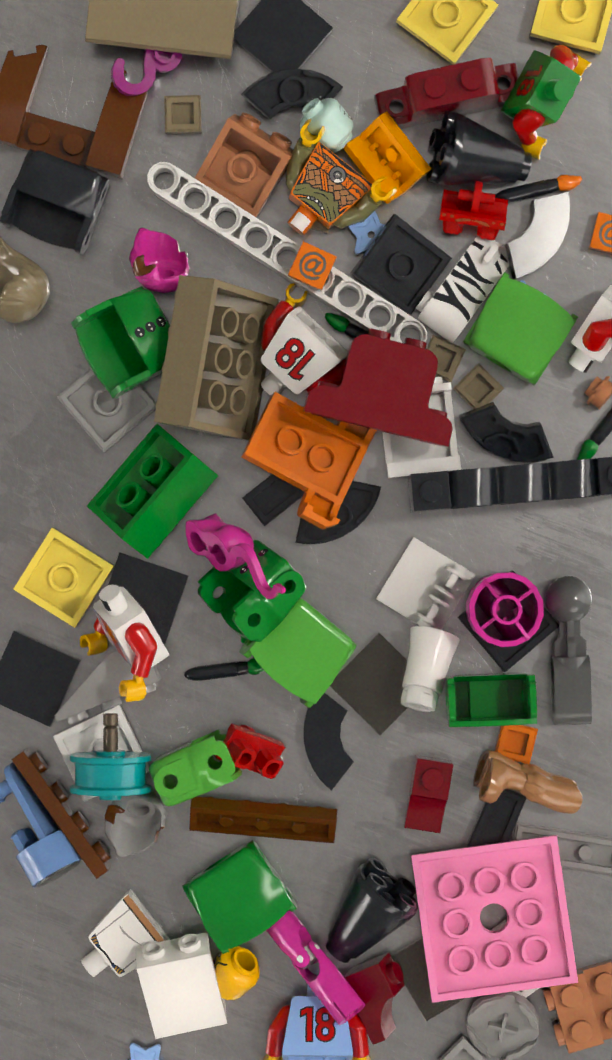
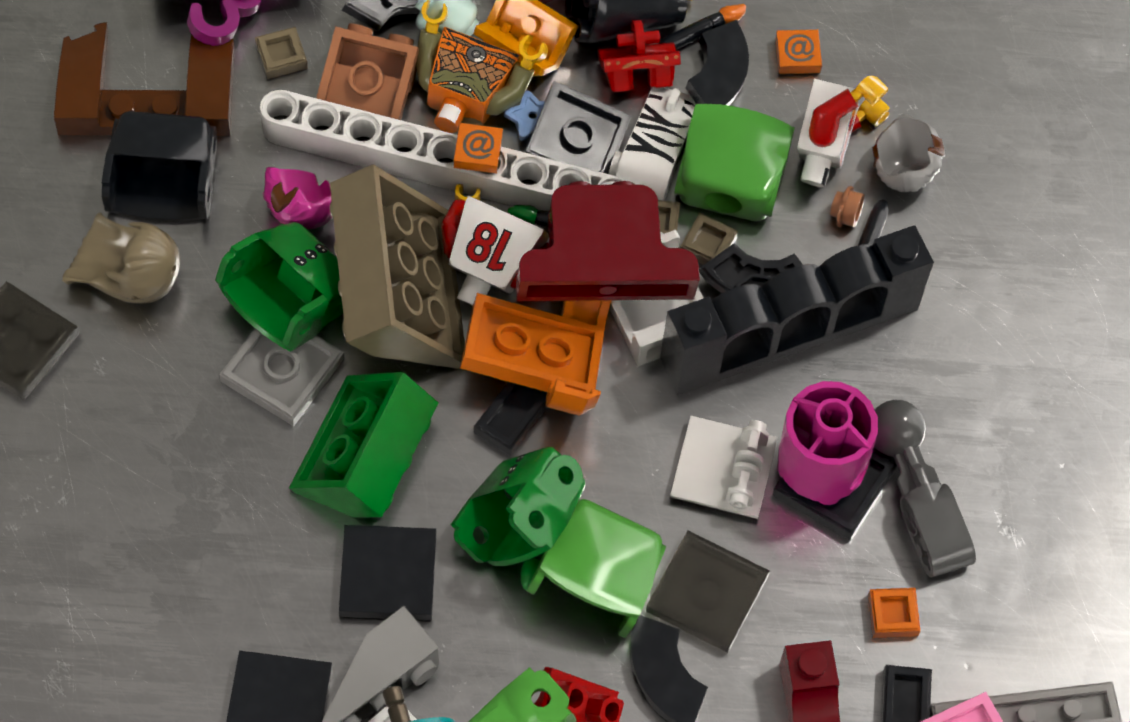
camera: 25 degrees left, 25 degrees down
light yellow plate [13,527,115,628] -> none
torso [80,584,169,702] -> none
black piece [184,658,264,681] -> none
dark pink animal [185,513,286,599] -> none
black tile [295,481,381,544] -> none
white plant [401,626,460,712] -> none
green piece [445,673,537,727] -> none
medium nougat piece [473,749,583,814] -> none

